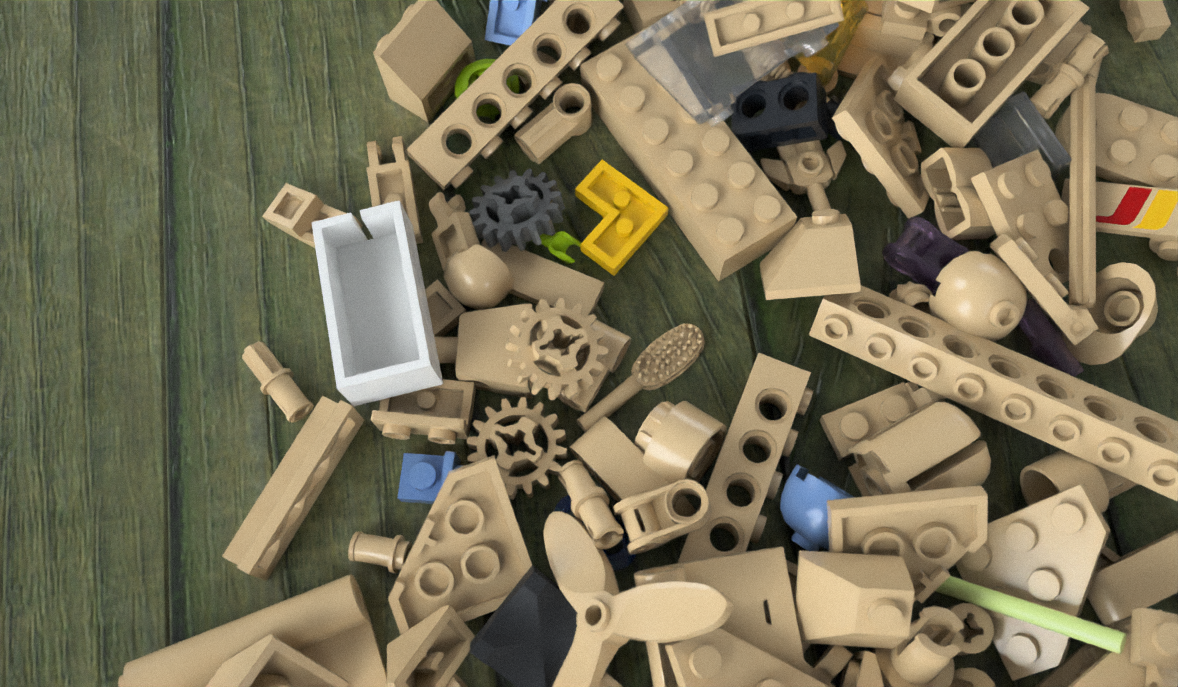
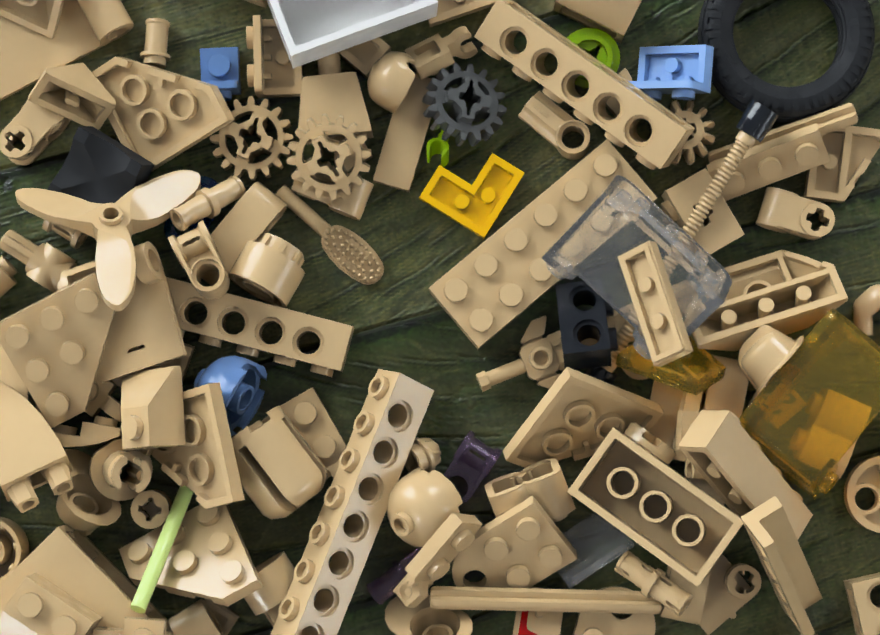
camera: 80 degrees right, 15 degrees up
tan slope [760,209,861,300] -> none

